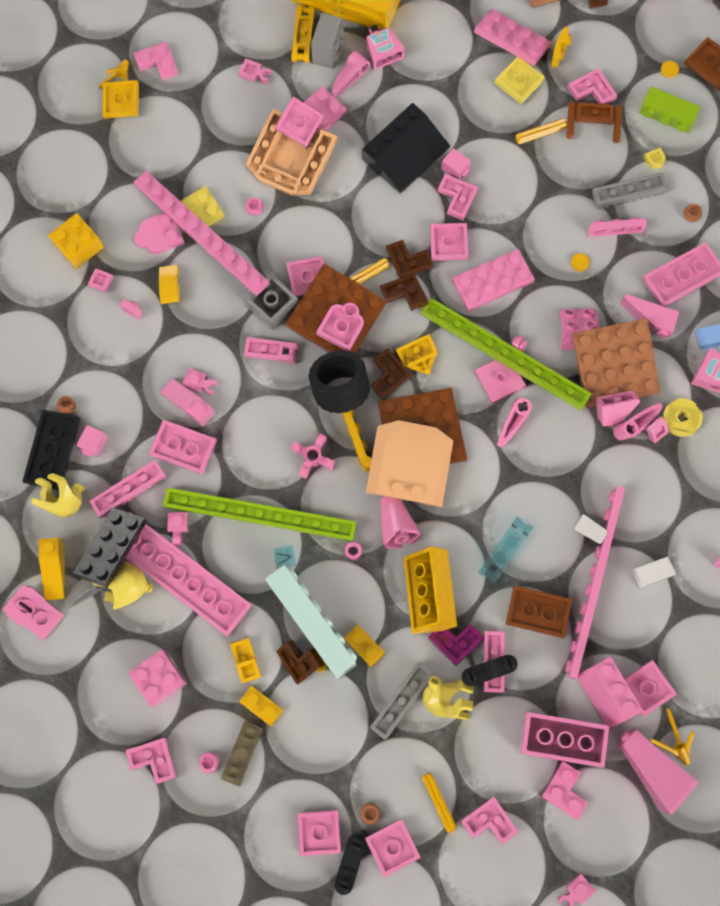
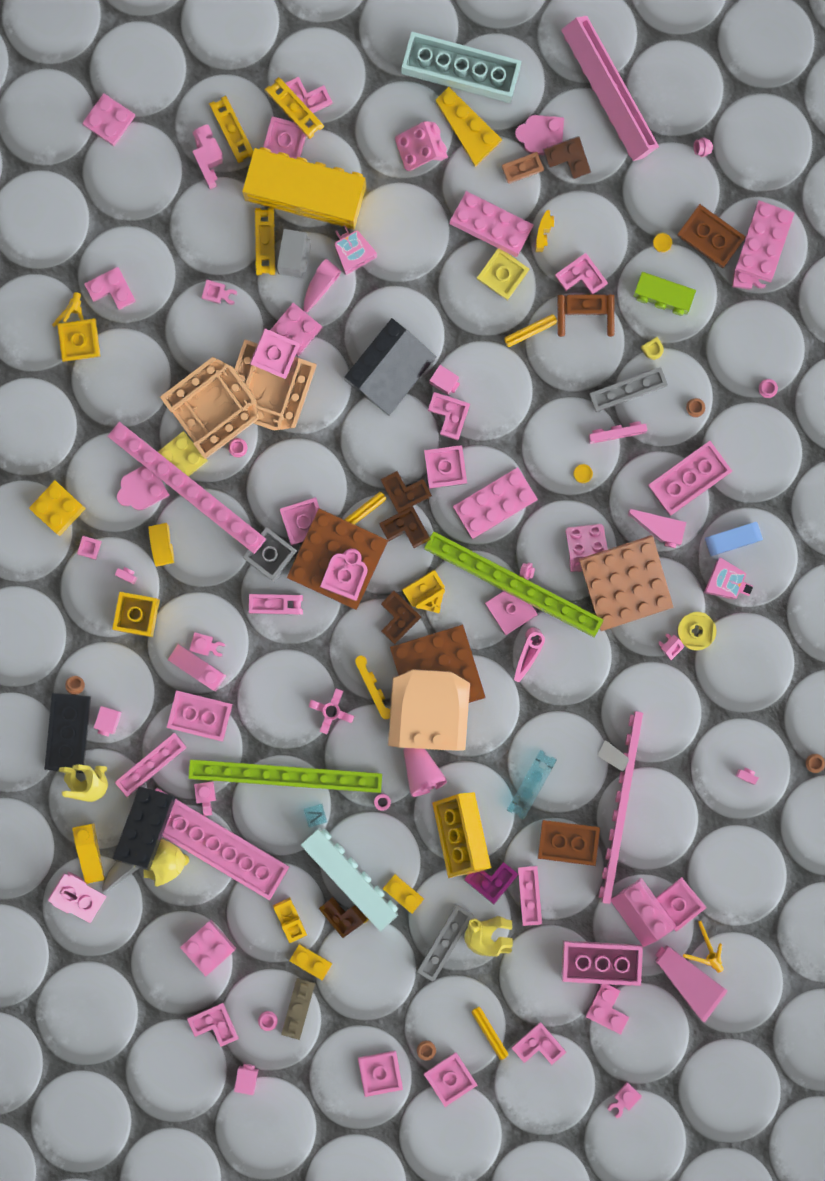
camera: 10 degrees left, 10 degrees up
black tyre [308,350,370,413] -> none
black piece [335,834,366,895] -> none
black piece [461,655,518,686] -> none
bright pink slope [596,390,640,426] -> none
bright pink piece [613,403,663,440] -> none
white slope [632,557,676,589] -> none
none -> yellow brick [112,592,160,638]
none -> light nougat wedge [160,357,259,459]
none -> bright pink brick [234,1064,259,1095]

